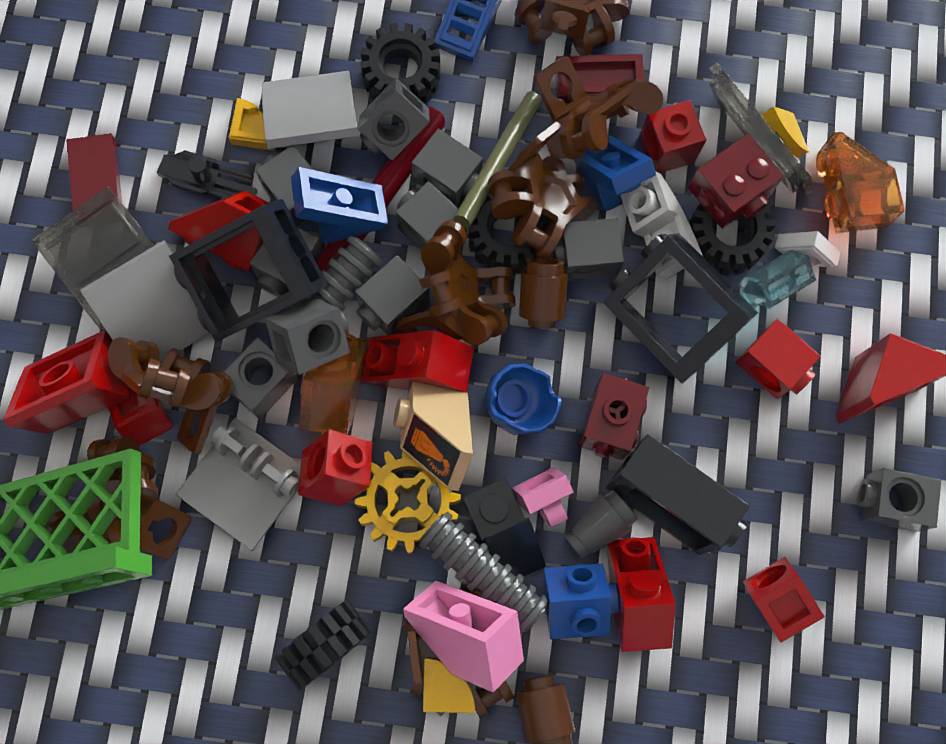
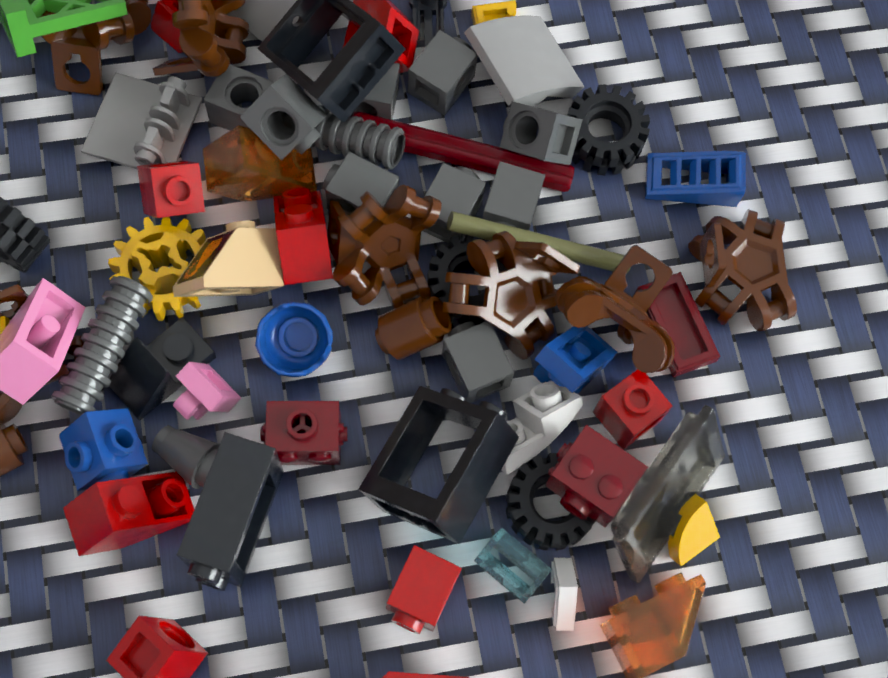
camera: 70 degrees right, 5 degrees down
blue slope [291,167,388,243] -> none

